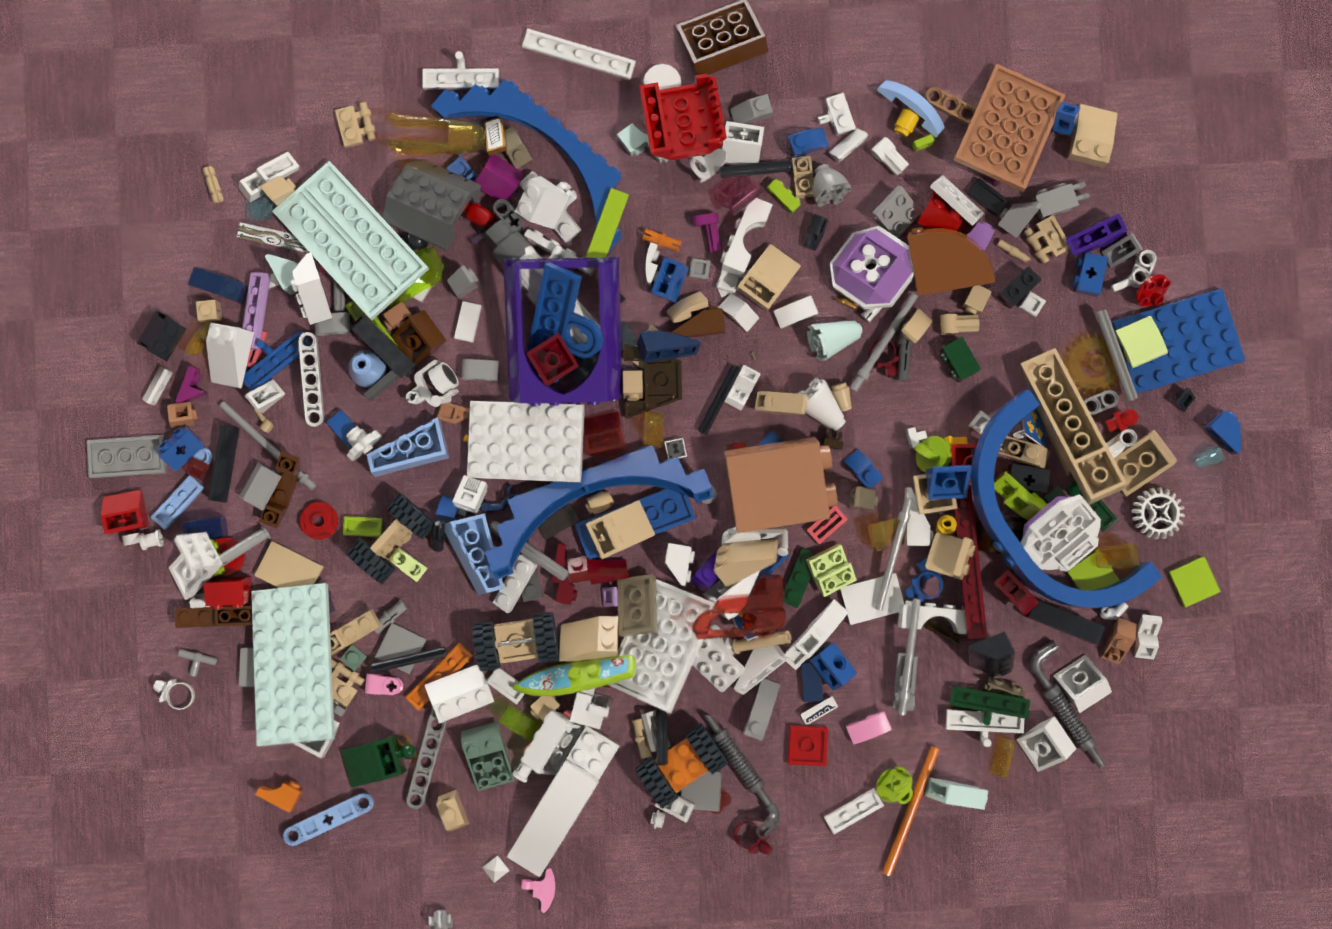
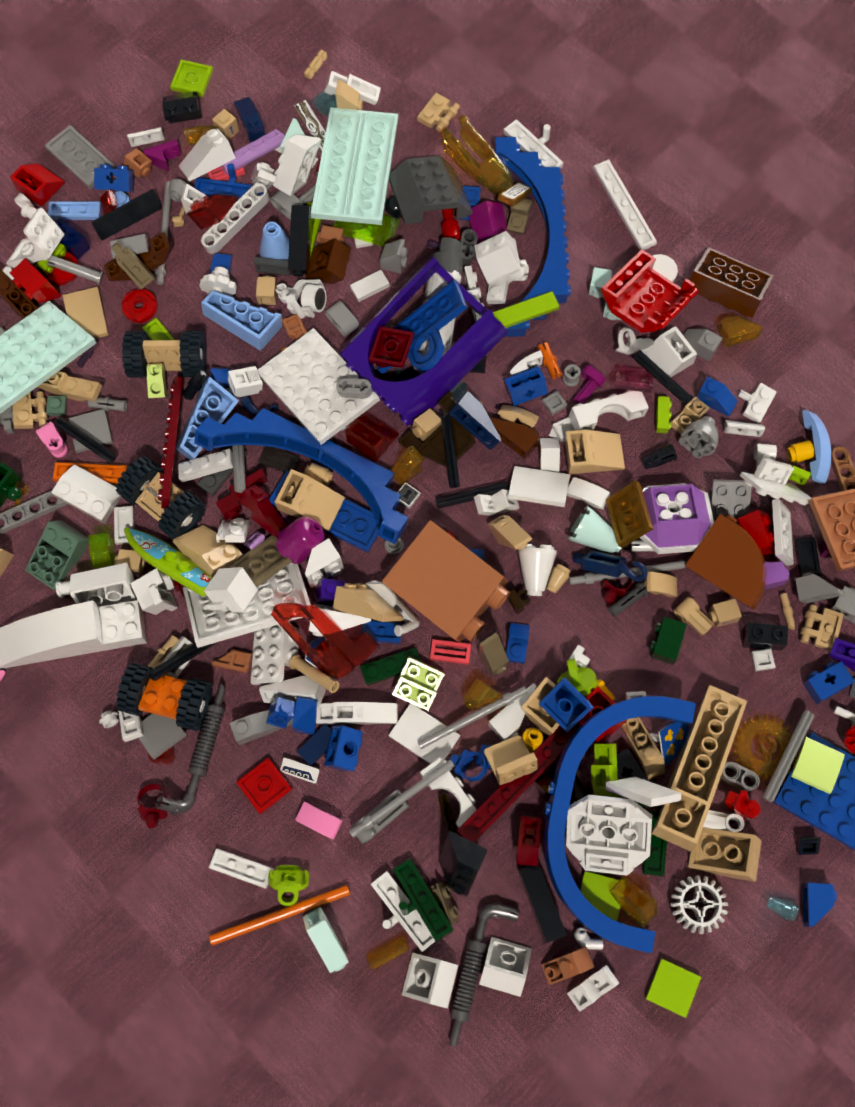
camera: 50 degrees right, 15 degrees down
none -> dark tan hinge [111,241,155,289]
none -> dark red plate [158,376,183,509]
none -> light grey cone [168,179,187,202]
none -> lime tile [170,60,213,97]
none -> clear red slope [187,194,238,230]
none -> white plate [204,567,258,613]
none -> nougat tile [212,650,253,674]
none -> white plate [216,518,250,543]
none -> white slope [251,162,276,189]
none -> tan brick [256,276,277,305]
none -> blue brick [266,697,296,729]
none -> magenta cylinder [276,517,324,564]
none -> blue slope [292,697,318,735]
none -> light grey beam [336,378,373,399]
none -> black axle [441,415,460,488]
none -> white tile [508,466,570,507]
none -> light grey bush [563,364,581,387]
none -> dark blue piece [573,550,648,582]
none -> pearl gold plate [606,480,653,548]
none -> white tile [606,777,681,807]
none -> clear yellow slope [717,316,763,348]
none -> white bracket [740,458,811,506]

